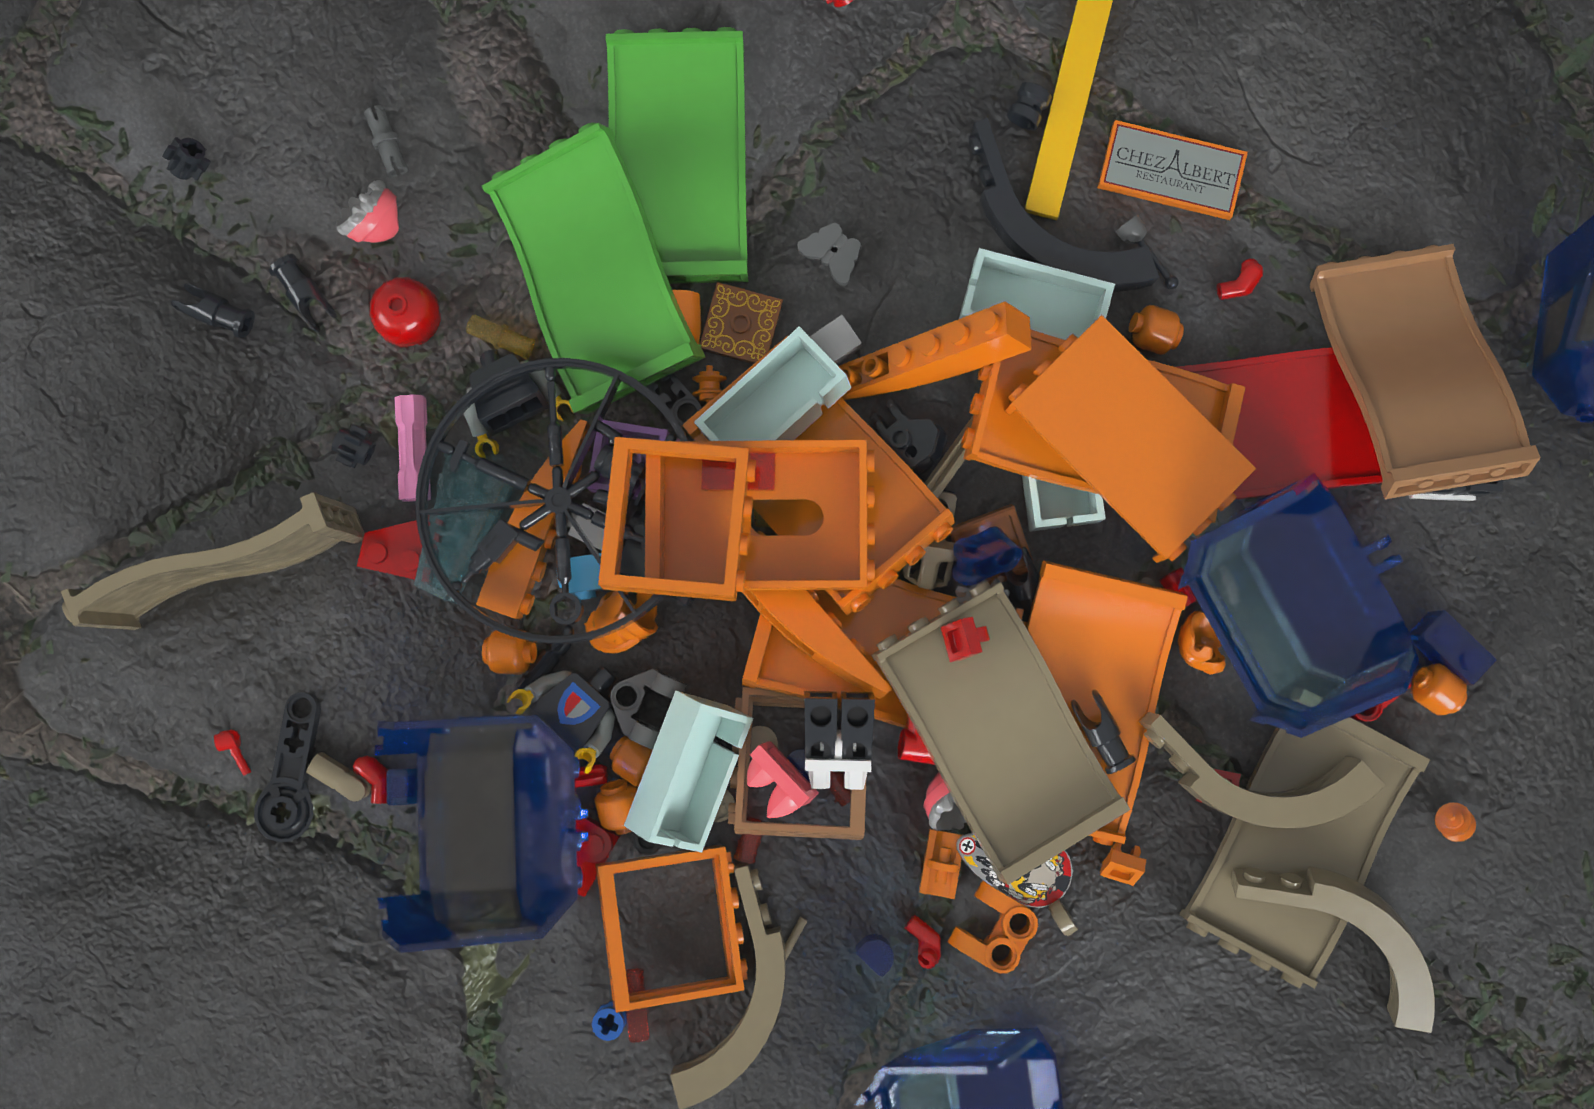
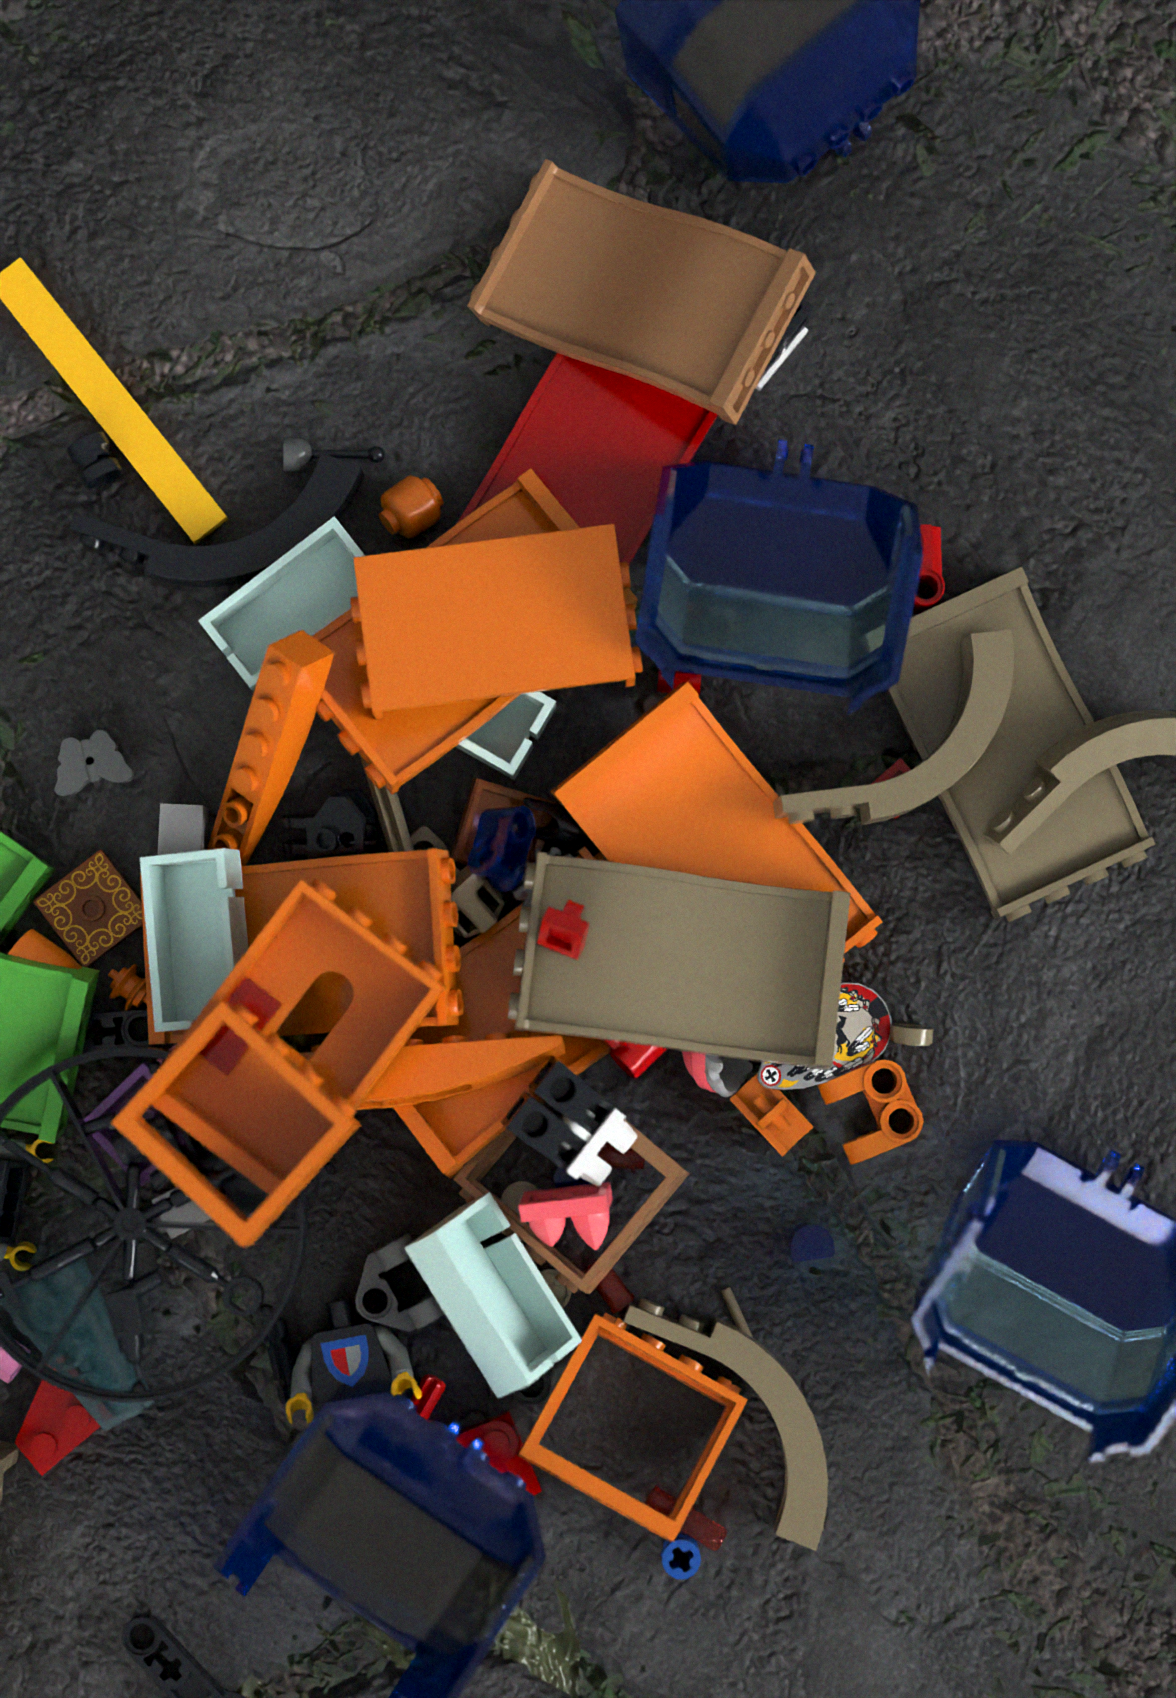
camera: 55 degrees left, 0 degrees up
dark tan bar [306,752,371,801] -> none
red arm [353,756,390,804] -> none
clear blue brick [387,768,417,805] -> none
orange slope [476,419,591,620] -> none
orange head [482,629,537,675] -> none
dark azure brick [557,553,603,600] -> none
orange helmet [584,591,658,654] -> none
orange head [594,779,638,835] -> none
orange head [610,736,653,787] -> none
red arm [904,914,941,969] -> none
black piece [1071,690,1136,774] -> none
light grey tile [1097,120,1248,220] -> none
orange tile [1100,842,1146,886] -> none
orange hair [1177,611,1232,675] -> none
red arm [1217,258,1263,300] -> none
clear blue brick [1406,610,1497,685] -> none
orange head [1411,663,1467,716] -> none
orange wheel [1435,802,1476,842] -> none

